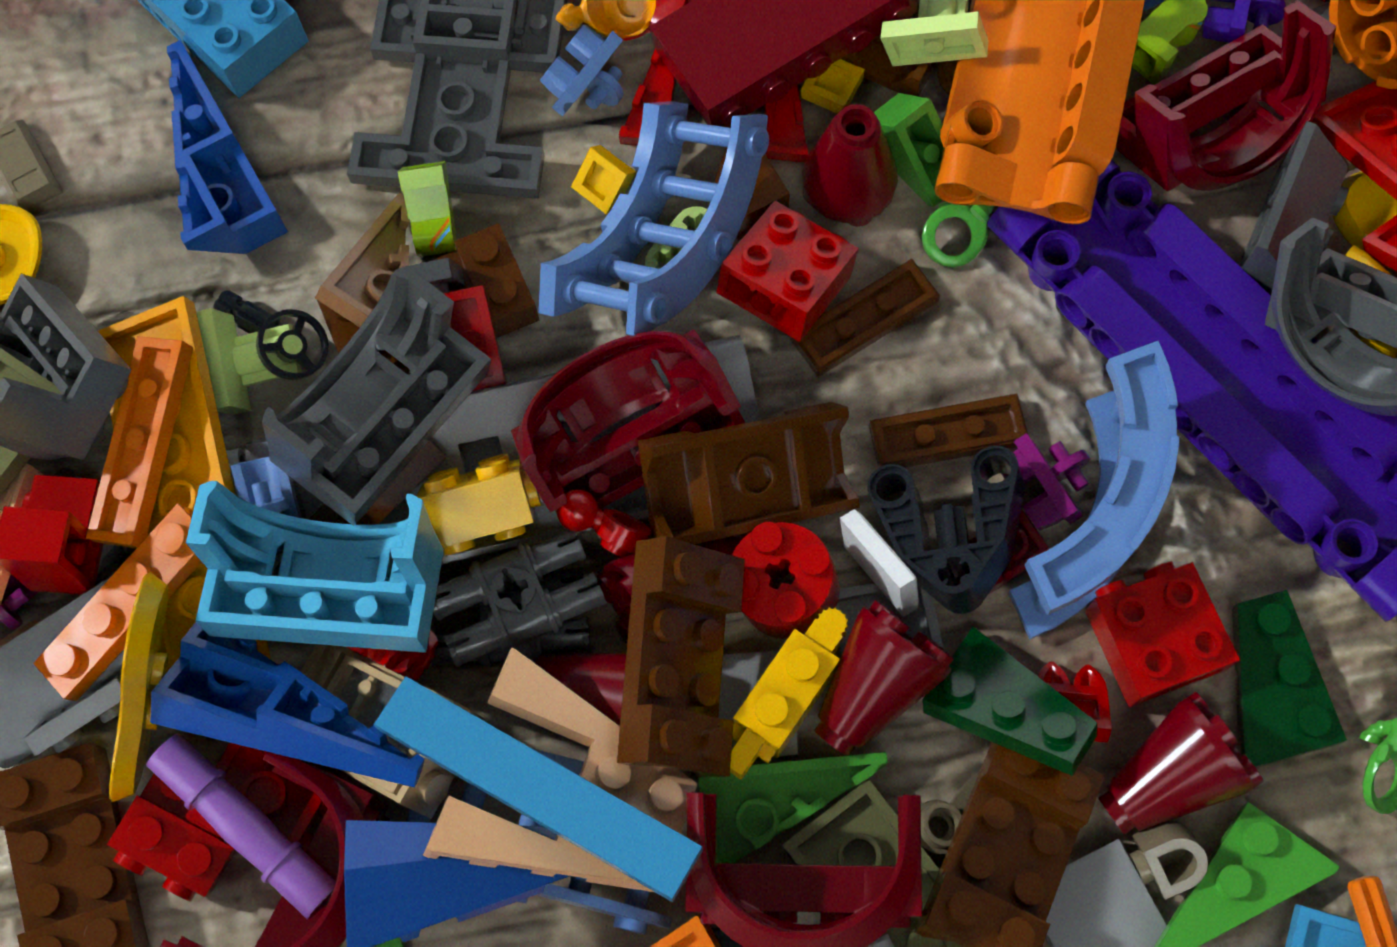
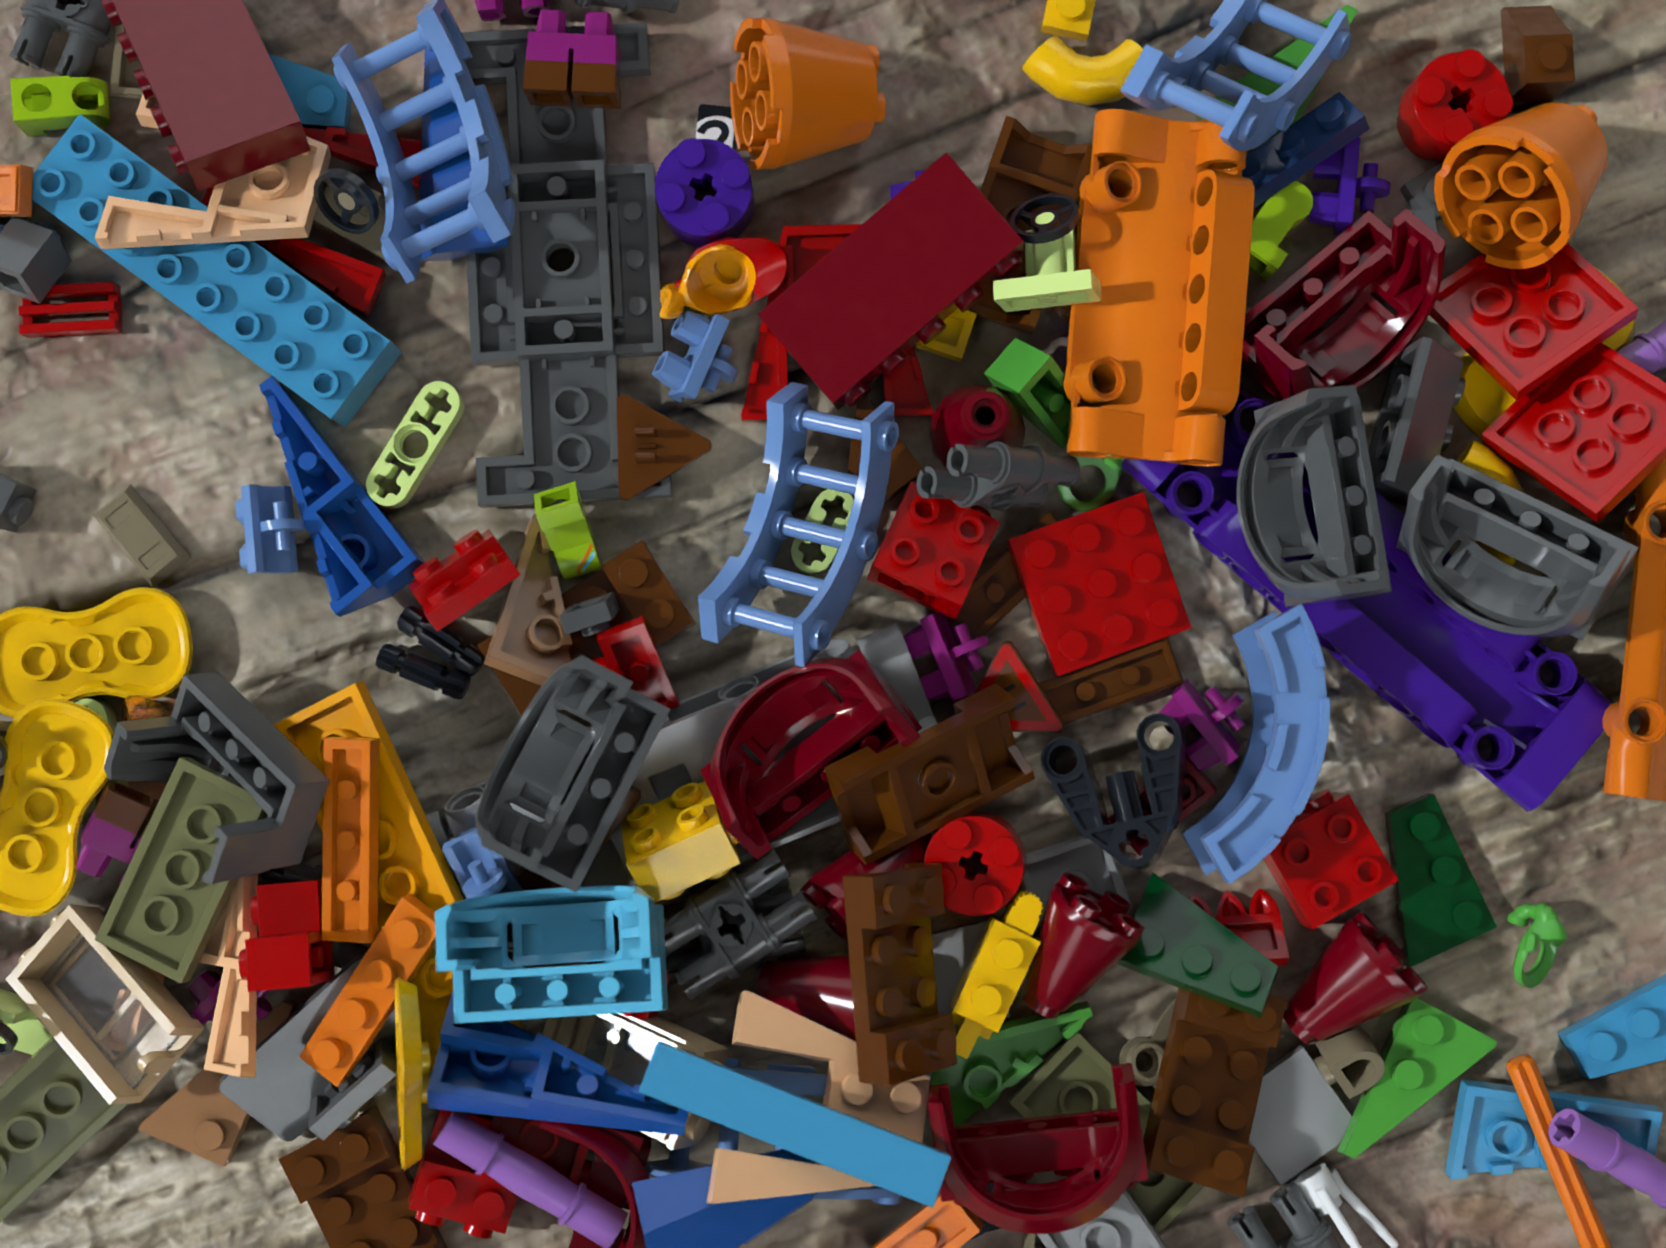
camera: 15 degrees left, 15 degrees up
yellowish green piece [196,308,329,415] -> none
red plate [556,489,652,557] -> none
yellow plate [571,145,636,214] -> none
white tile [840,509,919,617] -> none
none -> medium blue hips [235,484,305,574]
none -> yellowish green beam [366,381,464,509]
none -> black axle [397,605,485,676]
none -> red plate [409,529,521,632]
none -> reddish brown piece [617,394,712,501]
none -> magenta hips [903,613,990,701]
none -> dark grey pin [917,441,1080,511]
none -> piece [975,640,1065,733]
none -> red plate [1005,491,1192,676]
none -> dark grey piece [1237,385,1392,607]

